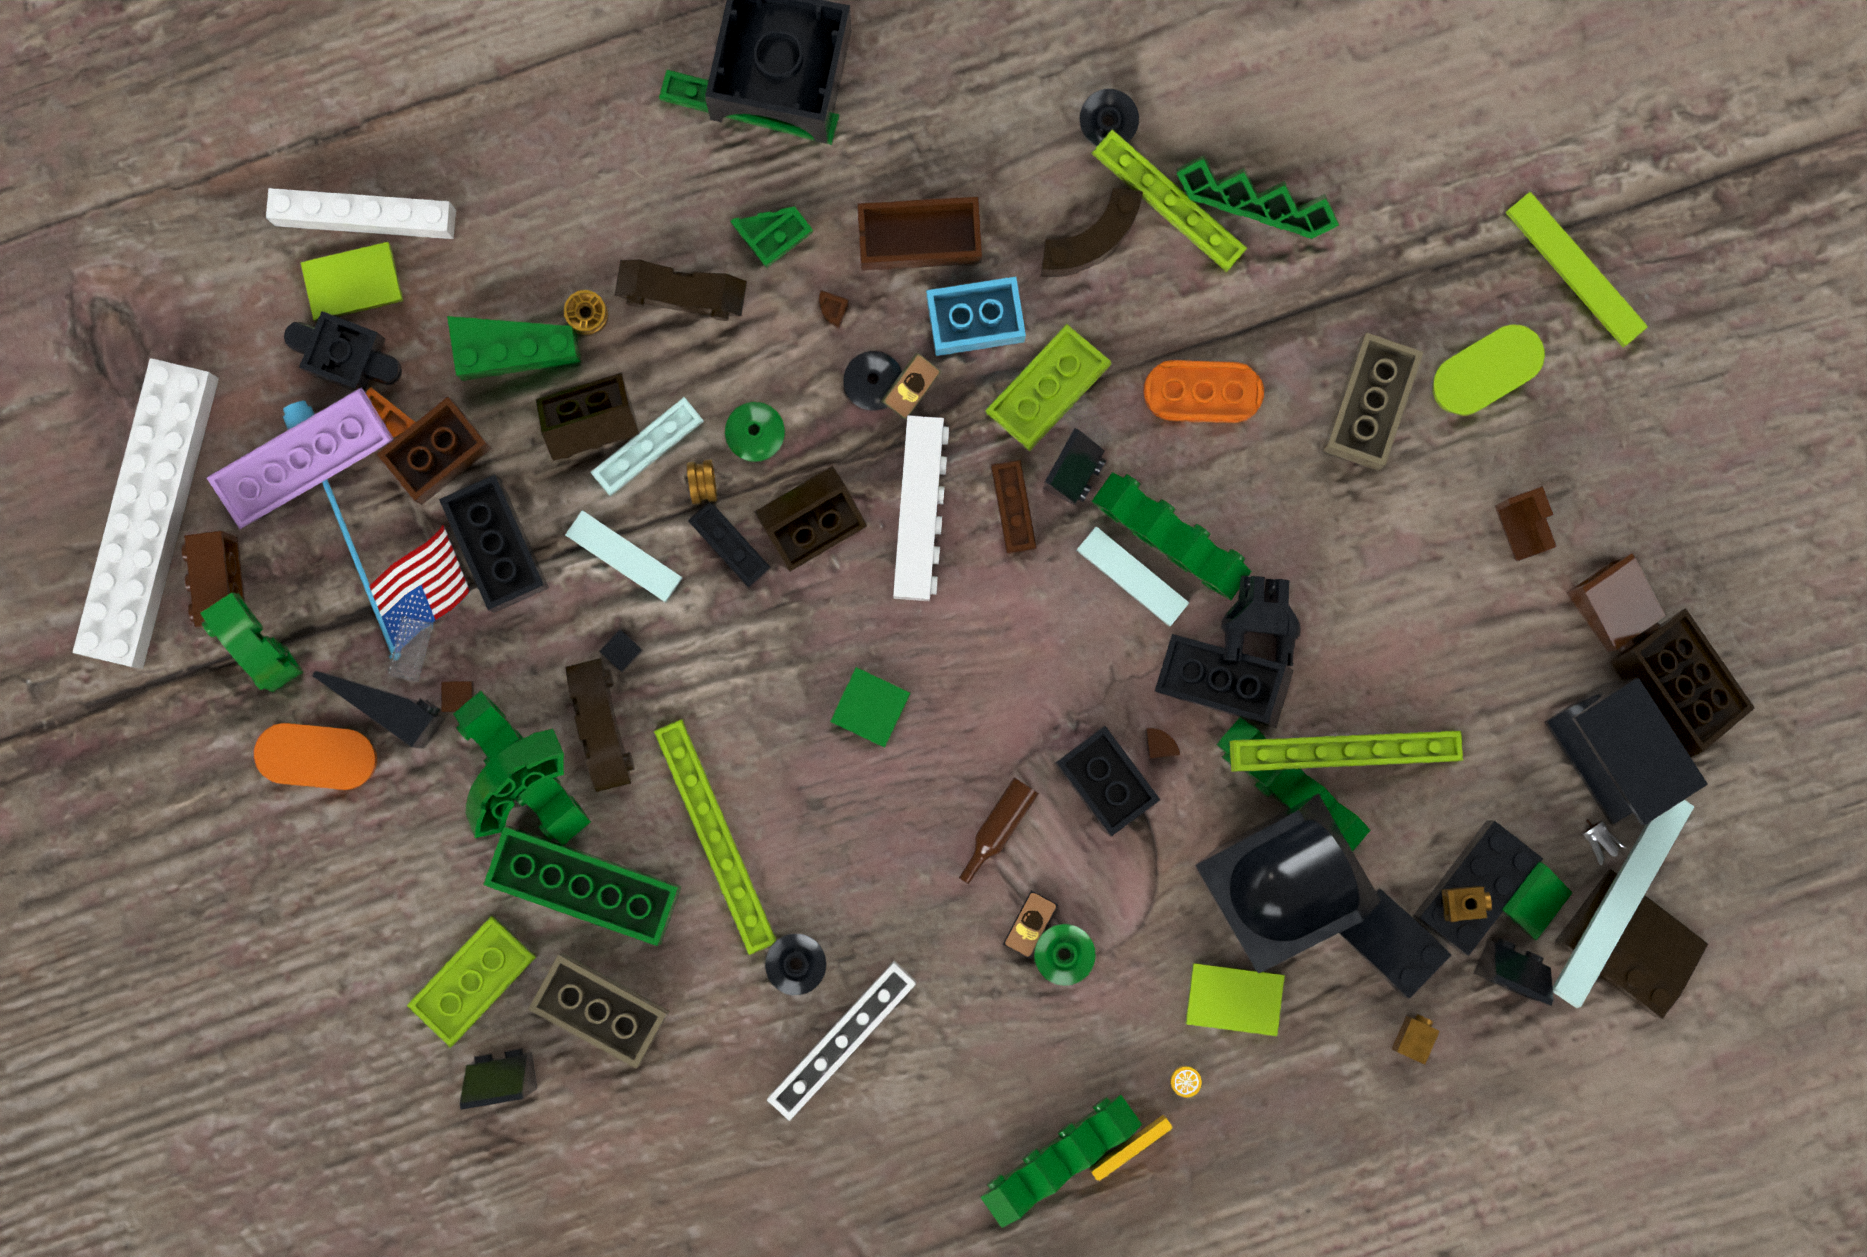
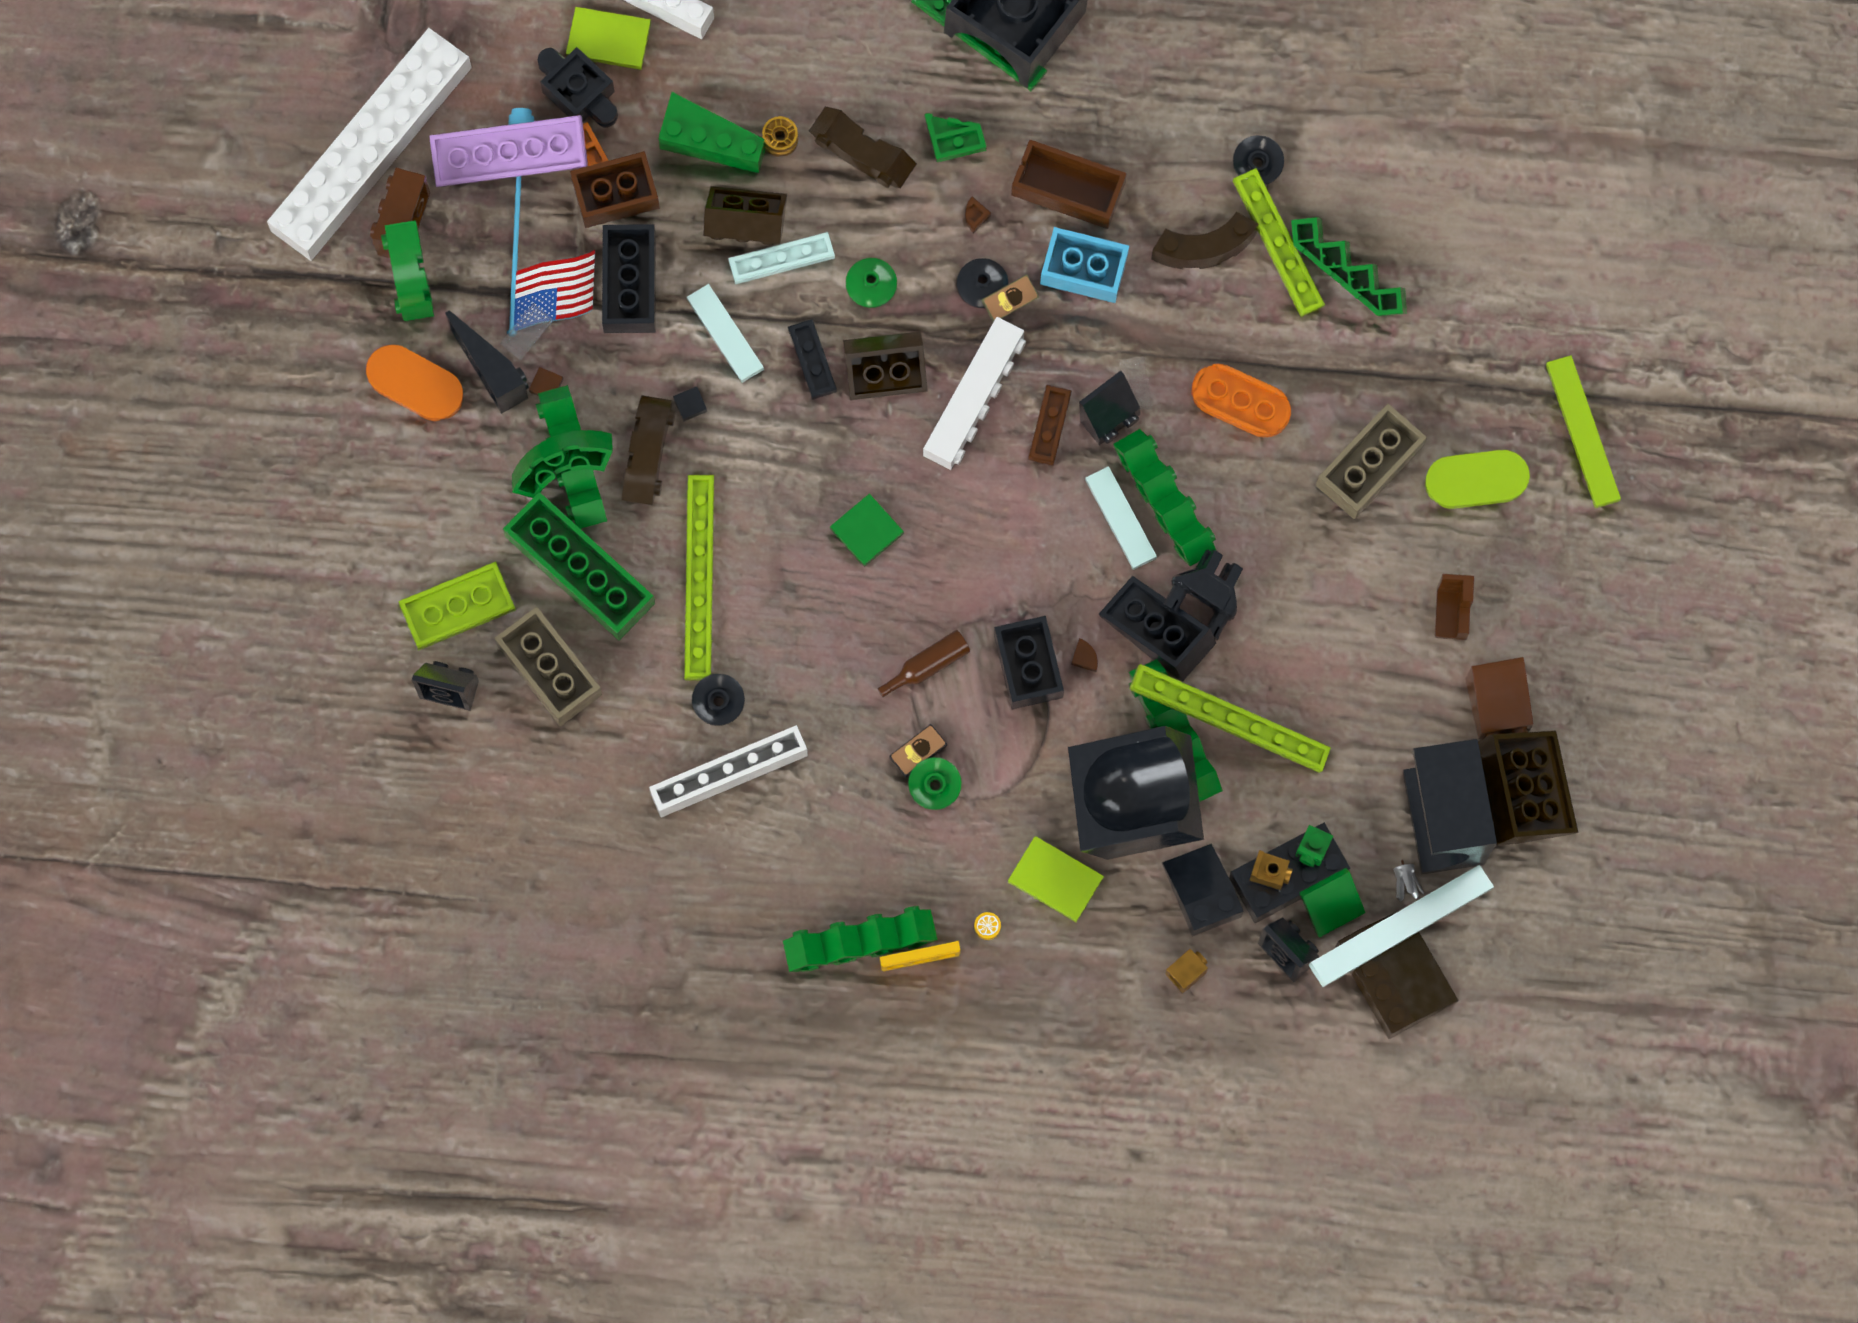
camera: 25 degrees right, 10 degrees down
pearl gold wheel [687,459,717,504] -> none
lime tile [985,324,1112,451] -> none
none -> green bracket [1295,825,1333,867]

